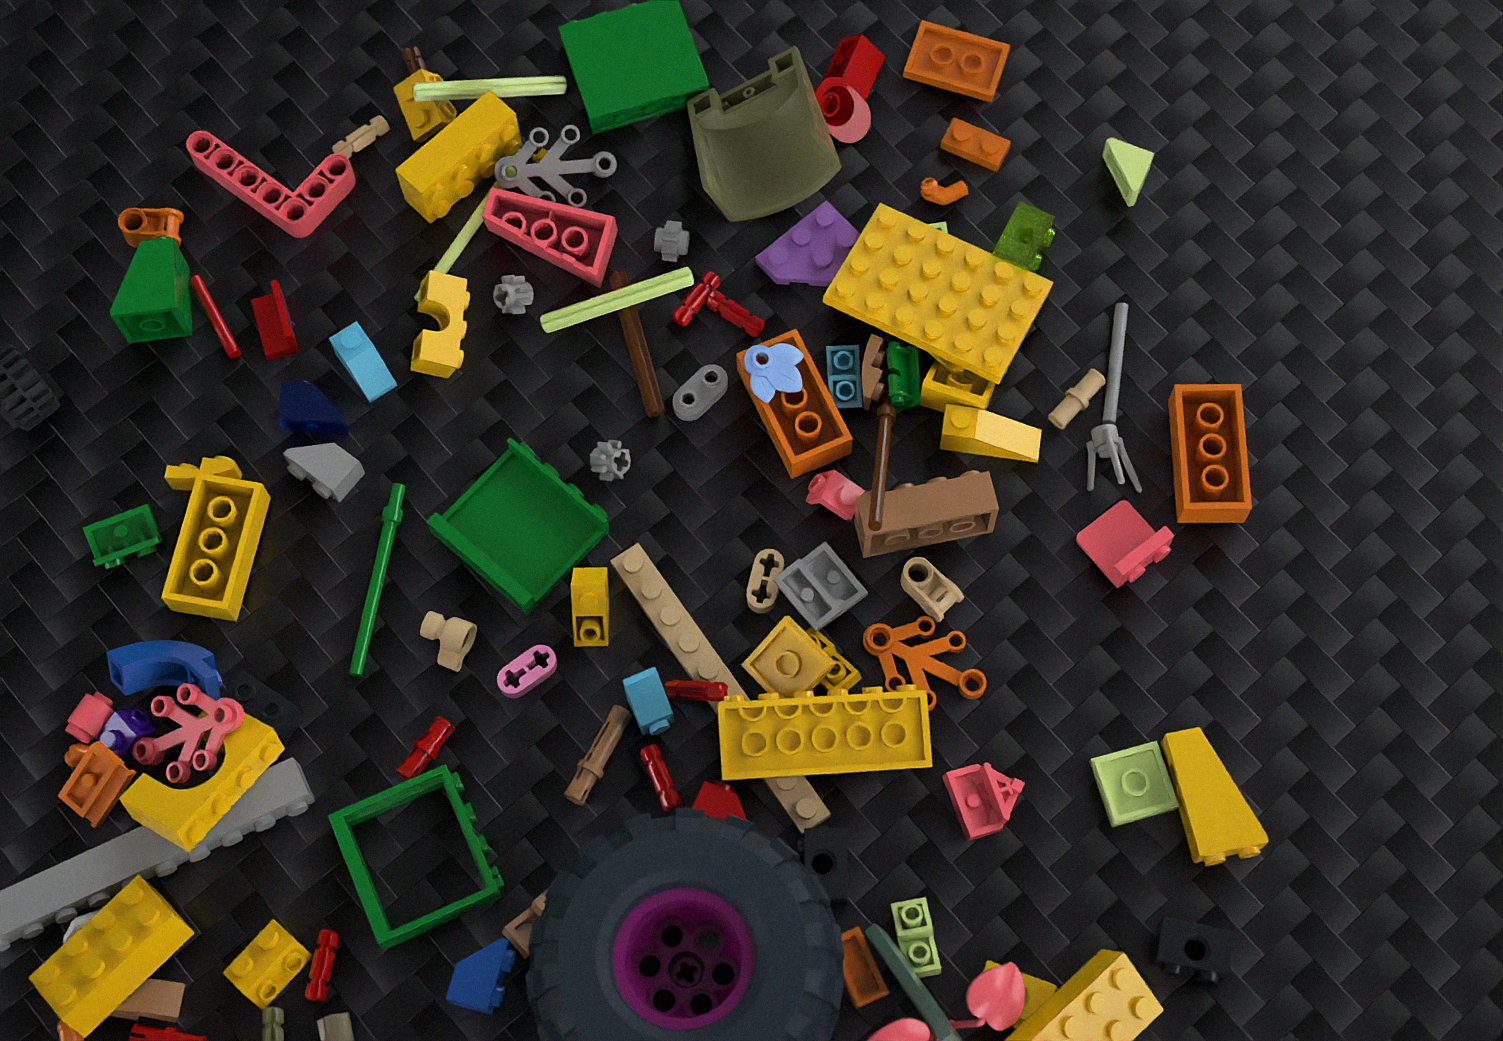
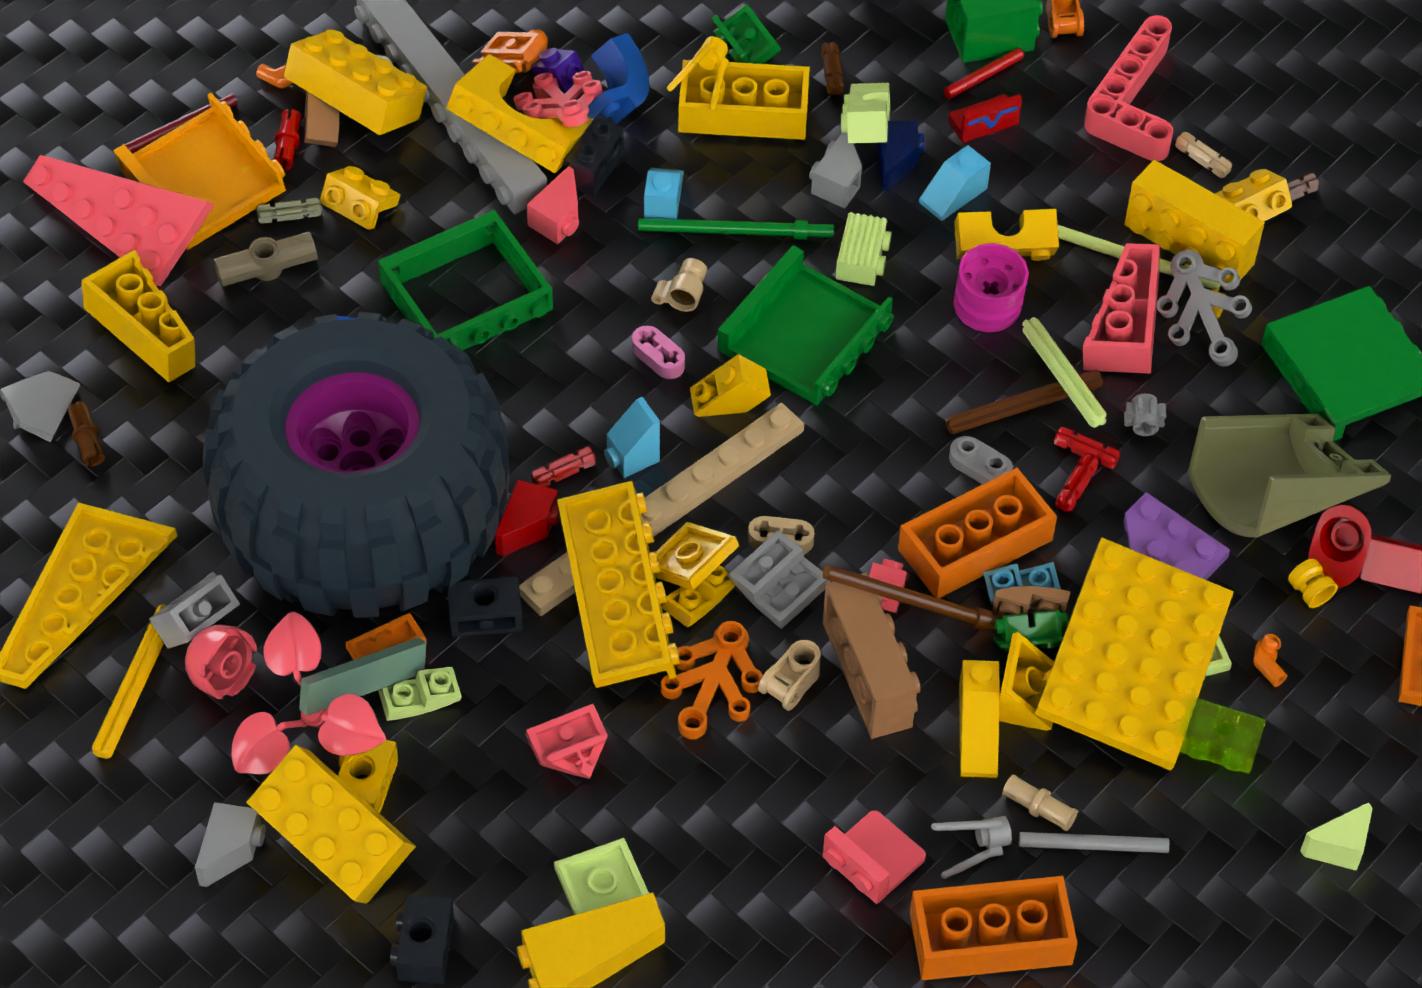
camera: 80 degrees right, 15 degrees down
coral brick [65,691,115,745] -> none
yellow slope [164,456,243,490] -> none
red axle [305,930,339,1002] -> none
red pin [395,716,455,781] -> none
yellowish green axle [413,75,567,102] -> none
light grey gear [493,275,534,315] -> none
medium nougat pin [563,705,633,806] -> none
light grey gear [590,440,631,481] -> none
red axle [664,680,728,702] -> none
light blue plate [743,343,803,403] -> none
orange plate [940,117,1011,172] -> none
none -> coral slope [527,166,579,244]
none -> medium azure slope [644,168,684,219]
none -> yellow plant [667,36,729,111]
none -> reddish brown axle [821,42,844,96]
none -> yellowish green brick [836,212,892,286]
none -> yellowish green arch [841,83,890,143]
none -> dark pink wheel [953,243,1029,333]
none -> yellow wheel [1288,558,1338,608]

